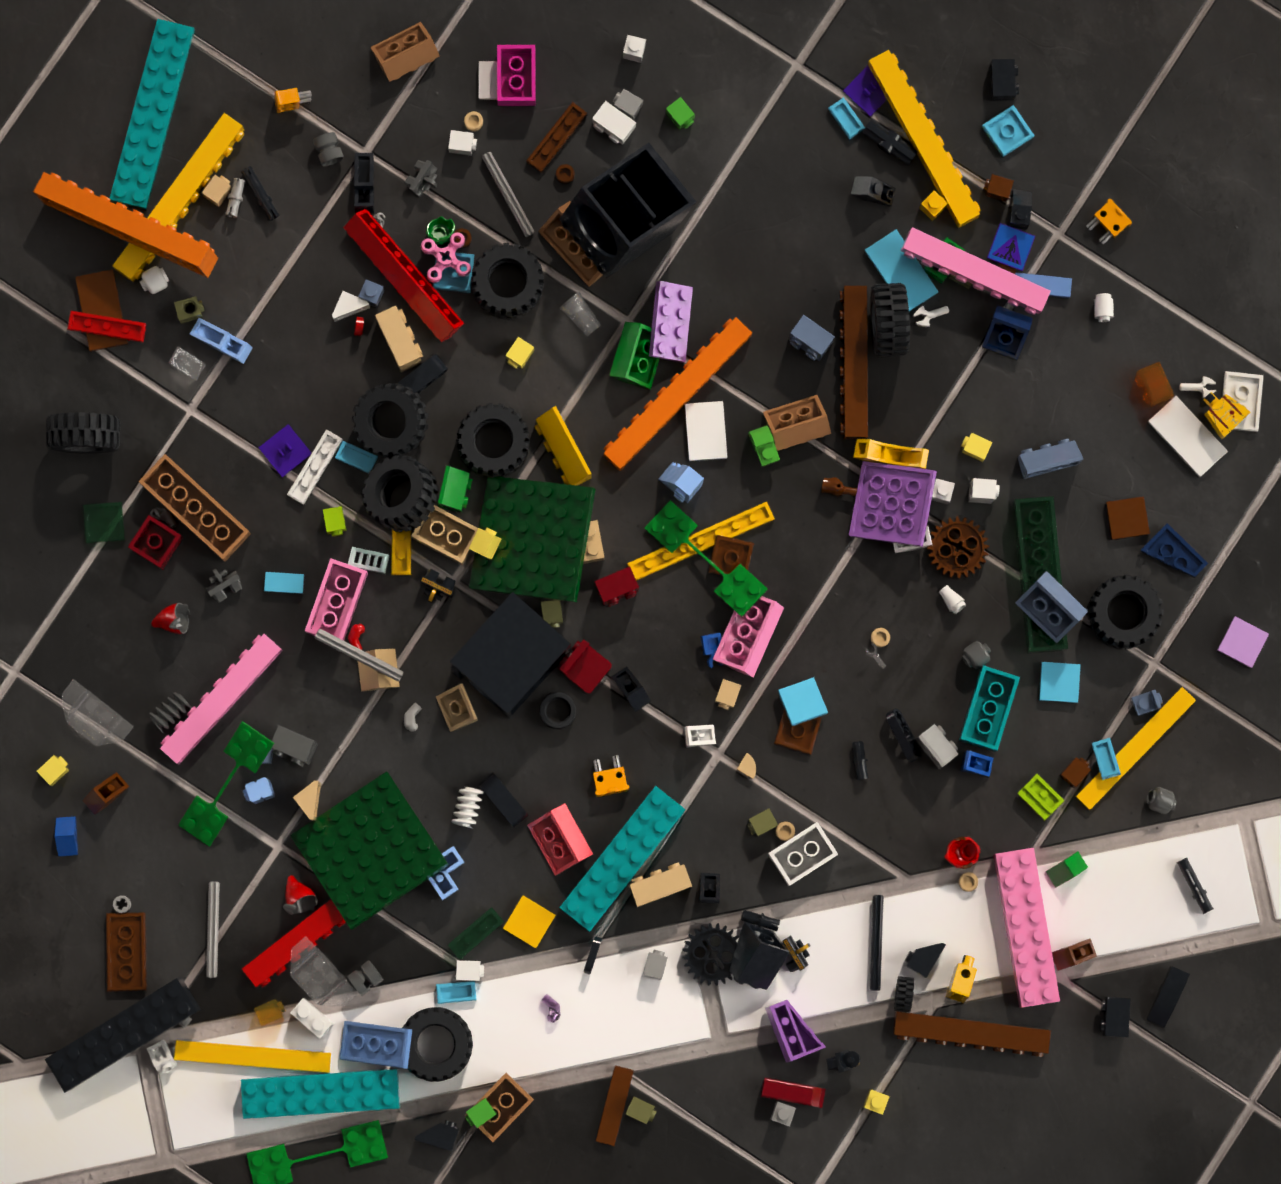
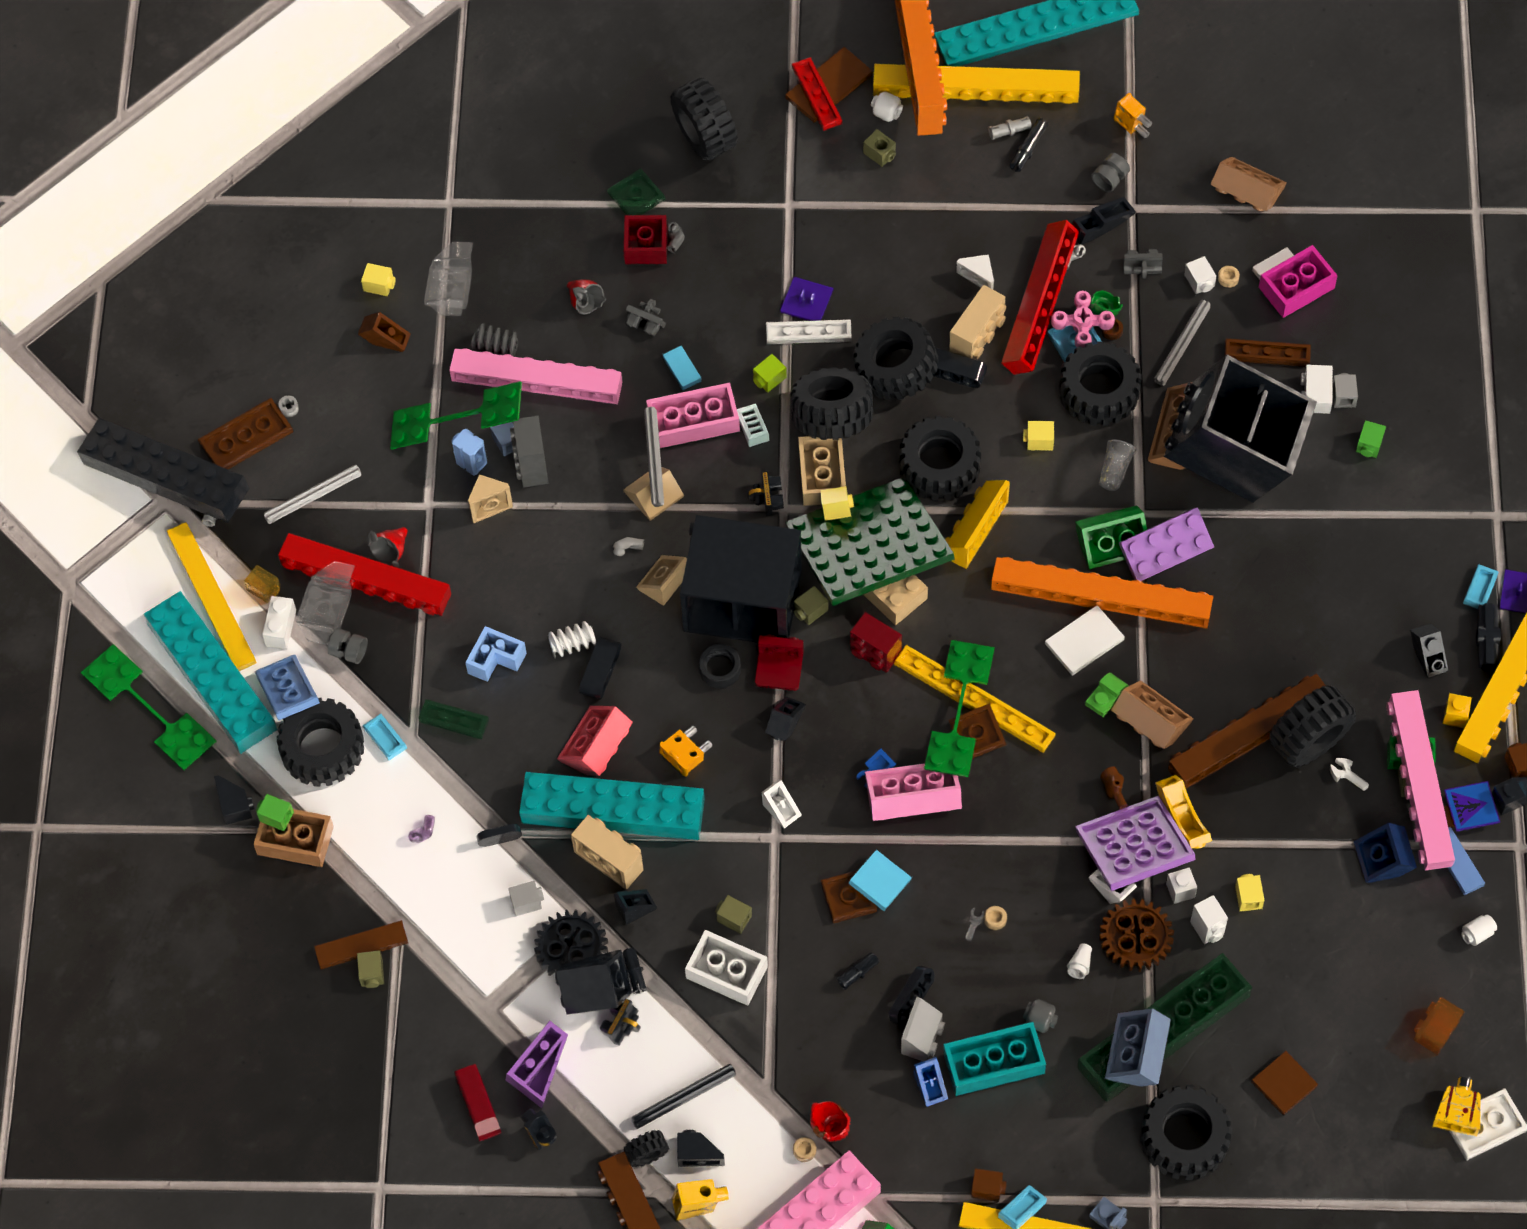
camera: 70 degrees right, 20 degrees down
blue slope [55,816,78,856] -> none
medium nougat brick [139,454,251,562] -> none
white bracket [146,1039,177,1074] -> none
clear slope [168,346,206,381] -> none
light blue slope [190,318,253,364] -> none
tan brick [202,175,232,207] -> none
dark green plate [290,771,449,930] -> none
medium azure tile [335,441,378,474] -> none
red arm [348,624,365,650] -> none
red tile [354,317,364,336] -> none
sand blue brick [358,279,385,308] -> none
yellow tile [391,530,411,575] -> none
green slope [438,466,473,513] -> none
white brick [456,960,484,981] -> none
yellow tile [503,896,556,948] -> none
white brick [623,35,646,63] -> none
light blue wedge [658,462,704,503] -> none
tan brick [715,679,741,710] -> none
tan tile [737,753,756,779] -> none
light grey brick [770,1101,796,1127] -> none
tan tile [776,822,795,841] -> none
sand blue brick [788,315,835,361] -> none
light yellow brick [863,1089,890,1115] -> none
medium azure tile [865,229,938,312] -> none
sand blue slope [1017,439,1083,479] -> none
lime plate [1017,774,1065,821] -> none
medium azure tile [1039,662,1080,703] -> none
dark blue wing [1140,523,1208,578] -> none
white tile [1148,396,1228,478] -> none
white bar [1179,376,1216,398] -> none

